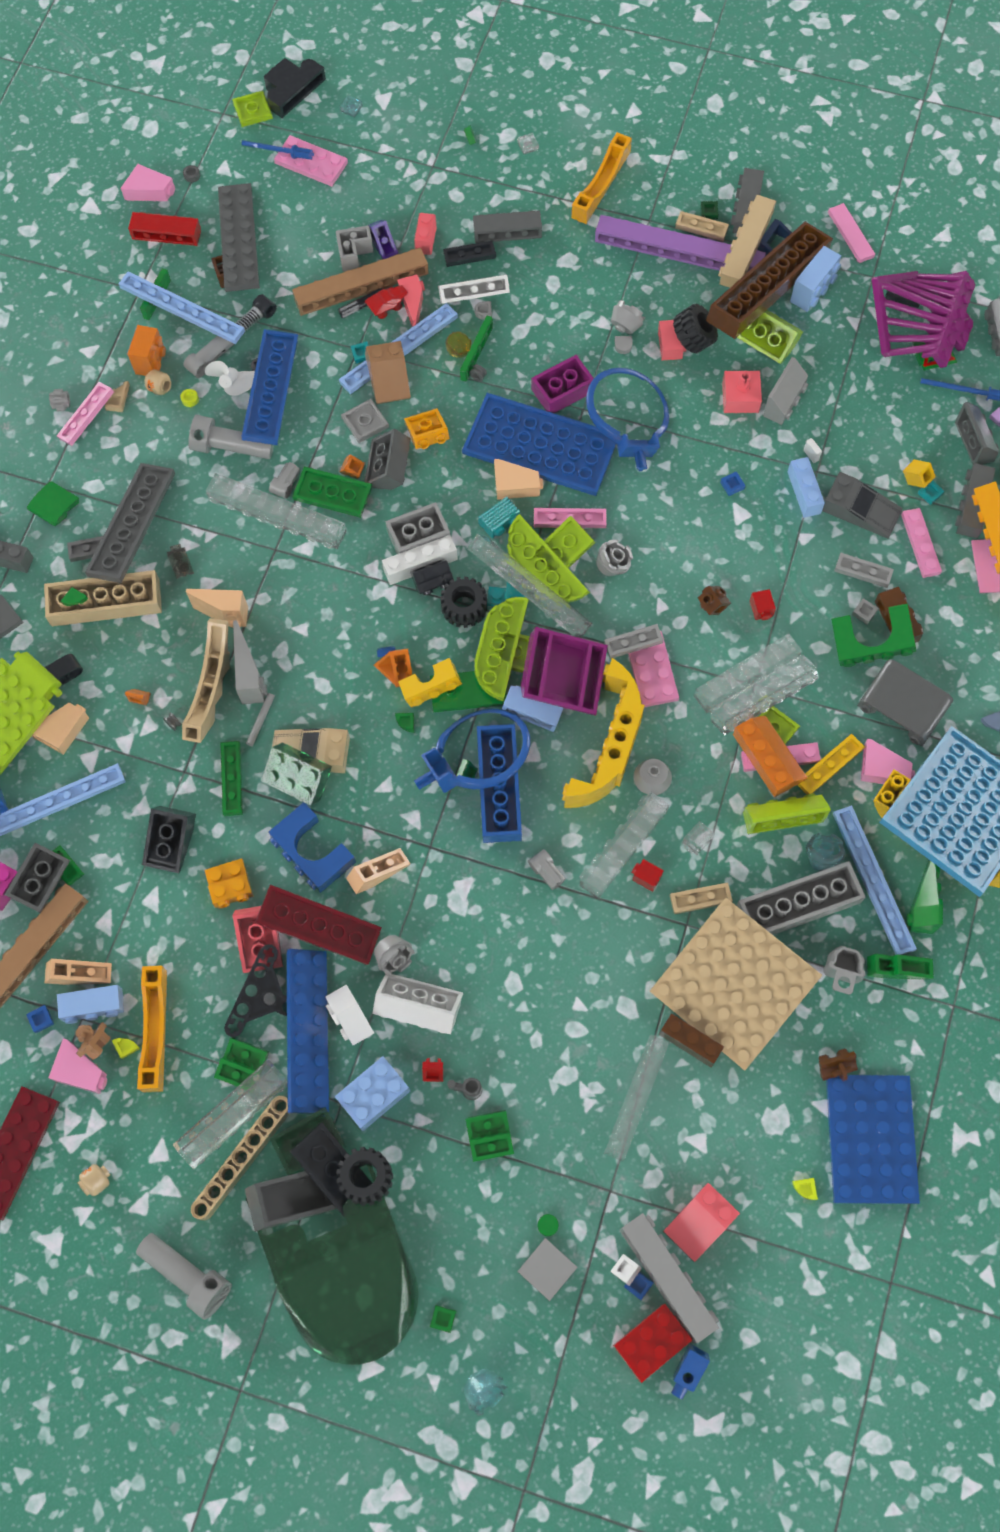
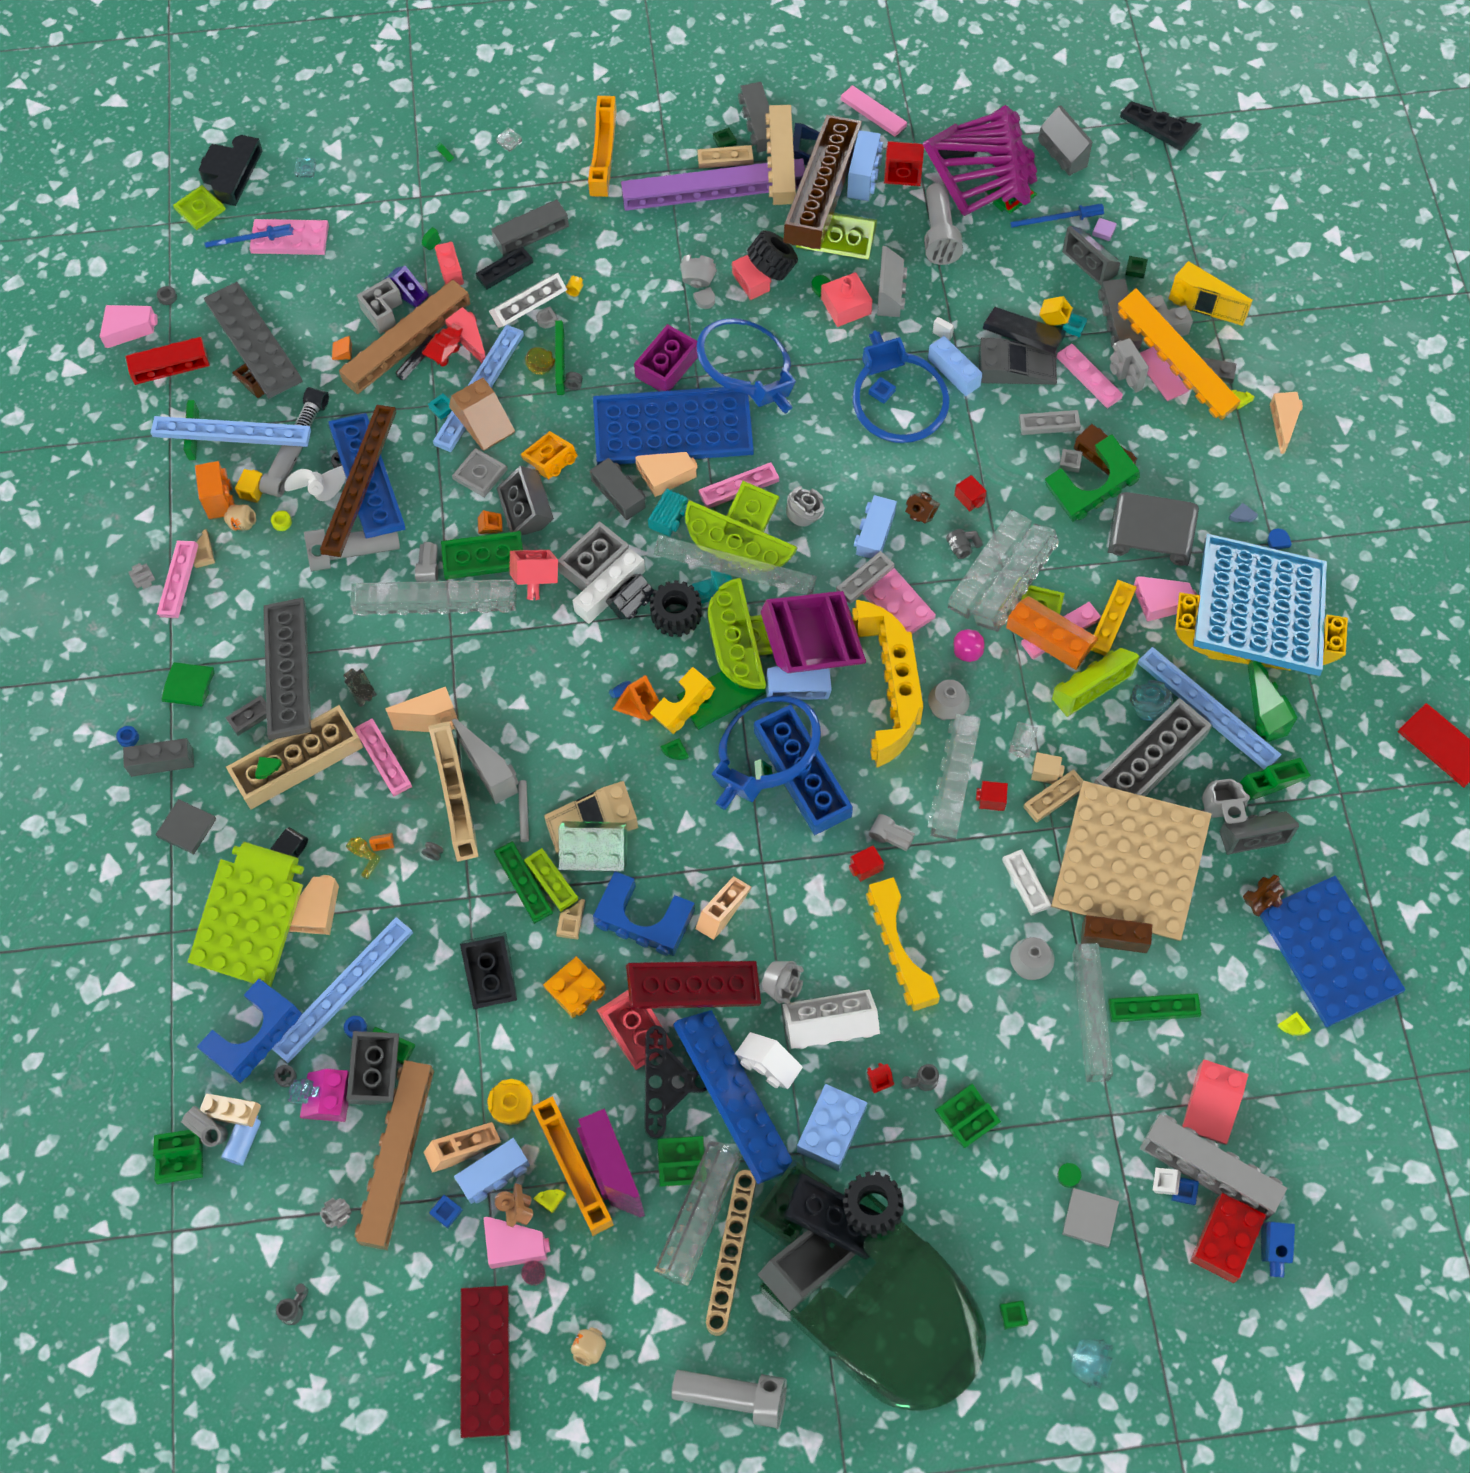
camera: 25 degrees left, 5 degrees down
none -> yellow brick [235,469,263,503]
none -> reddish brown plate [320,405,396,557]
none -> orange slope [332,336,352,360]
none -> blue tile [344,1016,367,1039]
none -> clear yellow plate [346,837,380,879]
none -> bright pink plate [354,718,412,797]
none -> green tile [422,227,441,250]
none -> yellow tile [487,1079,533,1125]
none -> coral brick [510,550,558,600]
none -> clear pink tile [521,1260,546,1286]
none -> lime plate [524,848,579,912]
none -> tan tile [556,899,585,940]
none -> yellow hose [566,275,583,297]
none -> magenta slope [576,1108,645,1218]
none -> dark grey brick [590,458,646,521]
none -> green tile [811,275,831,297]
none -> red brick [849,845,884,882]
none -> blue brick [853,331,949,443]
none -> light blue brick [854,495,897,559]
none -> yellow arch [866,877,940,1012]
none -> red brick [884,141,924,186]
none -> light grey piece [924,183,963,265]
none -> dark grey piece [946,529,983,559]
none -> dark pink hair [953,629,985,662]
none -> black tile [982,307,1066,354]
none -> white tile [1002,849,1051,916]
none -> light grey cone [1010,937,1055,980]
none -> tan brick [1031,752,1065,784]
none -> green tile [1108,993,1202,1022]
none -> light grey plate [1110,338,1149,393]
none -> dark grey slope [1219,811,1299,855]

